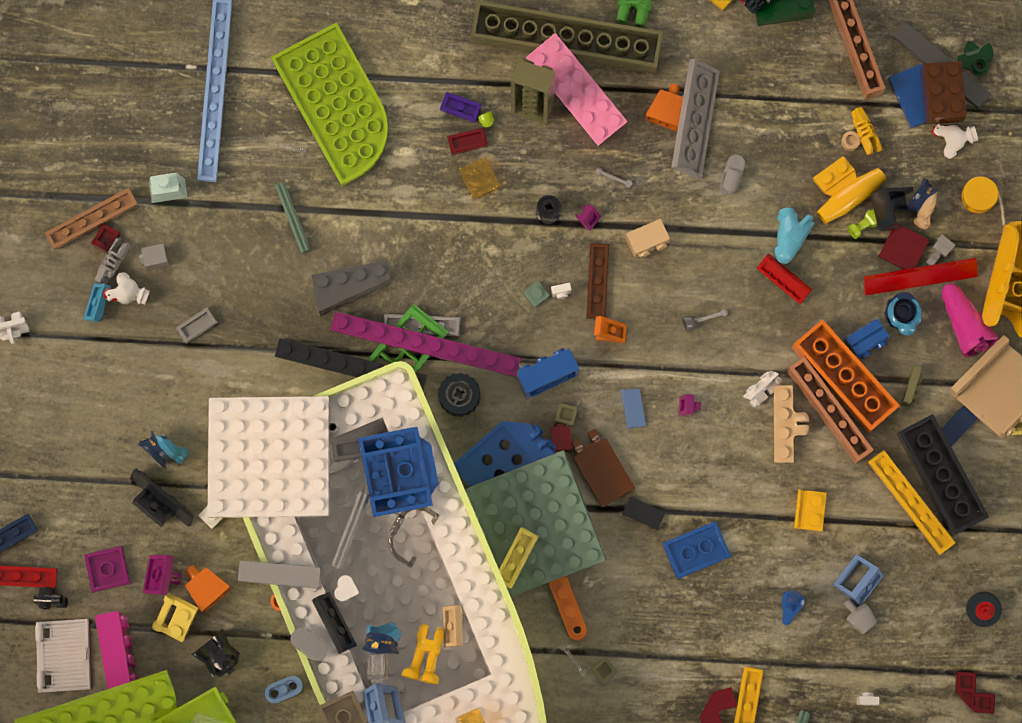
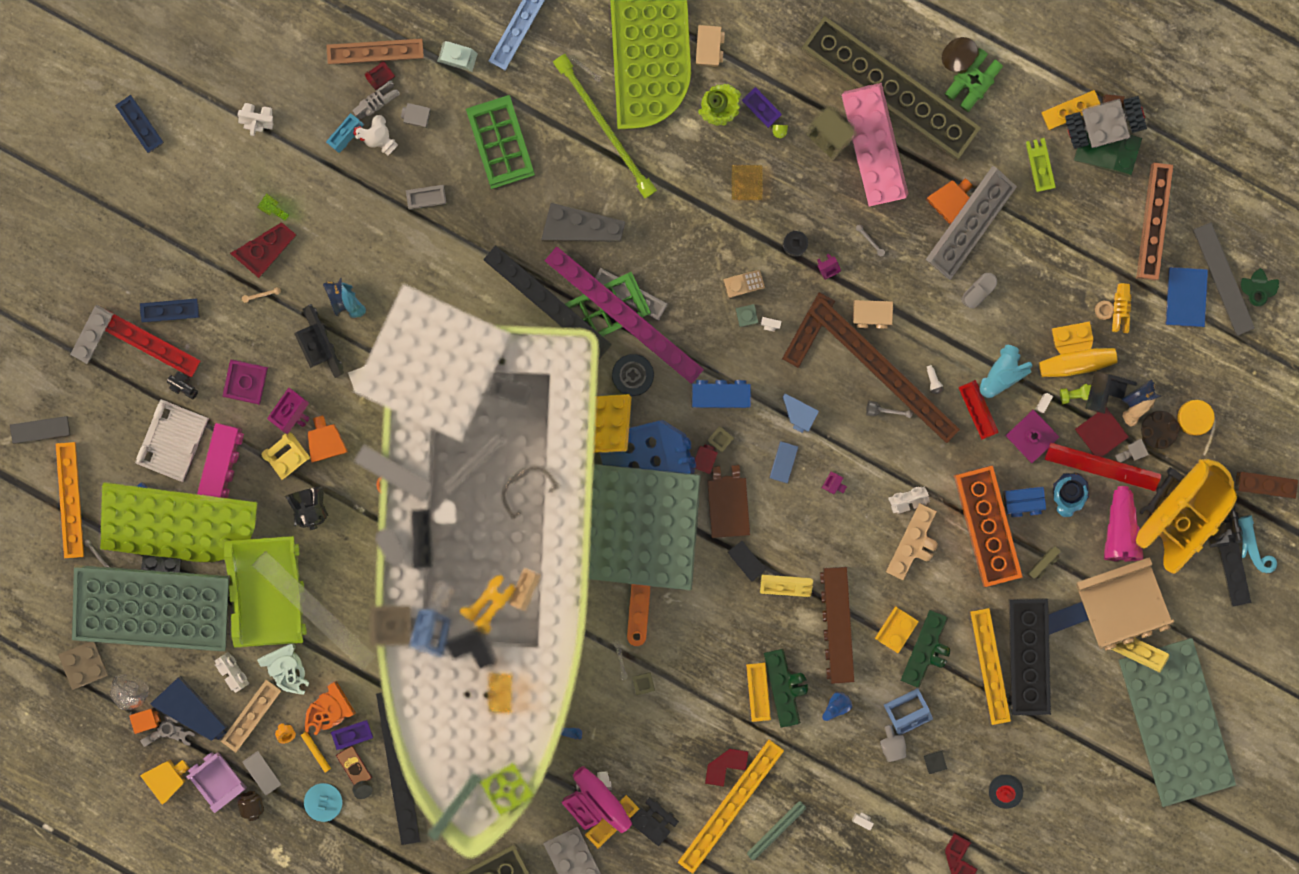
camera: 25 degrees right, 10 degrees up
medium blue plate [265,676,303,704] -> none
sand green axle [275,182,310,253] -> none
blue slope [358,427,439,517] -> none
piece [362,622,402,654] -> none
dark red tile [447,127,488,155] -> none
light yellow plate [499,527,539,589] -> none
orange slope [594,316,627,343] -> none
blue tile [662,521,731,579] -> none
nougat brick [787,356,873,464] -> none
reddish brown brick [920,61,967,124] -> none
white animal [931,124,978,159] -> none
none -> dark red wing [230,222,297,279]
none -> tan hinge [242,287,281,303]
none -> clear neon green piece [257,193,289,221]
none -> black panel [443,625,498,670]
none -> bright green piece [466,95,535,189]
none -> lime hose [553,54,657,199]
none -> yellow plate [593,394,632,453]
none -> tan brick [695,25,725,67]
none -> lime hair [698,84,741,126]
none -> tan slope [723,270,765,299]
none -> yellow plate [746,662,771,722]
none -> light yellow hinge [760,575,813,597]
none -> dark green plate [764,648,808,728]
none -> medium blue slope [782,394,819,433]
none -> reddish brown plate [807,297,960,443]
none -> reddish brown brick [820,566,855,684]
none -> dark green plate [900,610,950,688]
none -> pearl dark grey tile [923,750,947,774]
none -> white piece [927,365,943,394]
none -> magenta tile [1005,409,1059,464]
none -> lime hinge [1025,138,1056,192]
none -> white tile [1036,393,1053,413]
none -> black piece [1139,467,1184,519]
none -> dark brown dish [1141,411,1180,449]

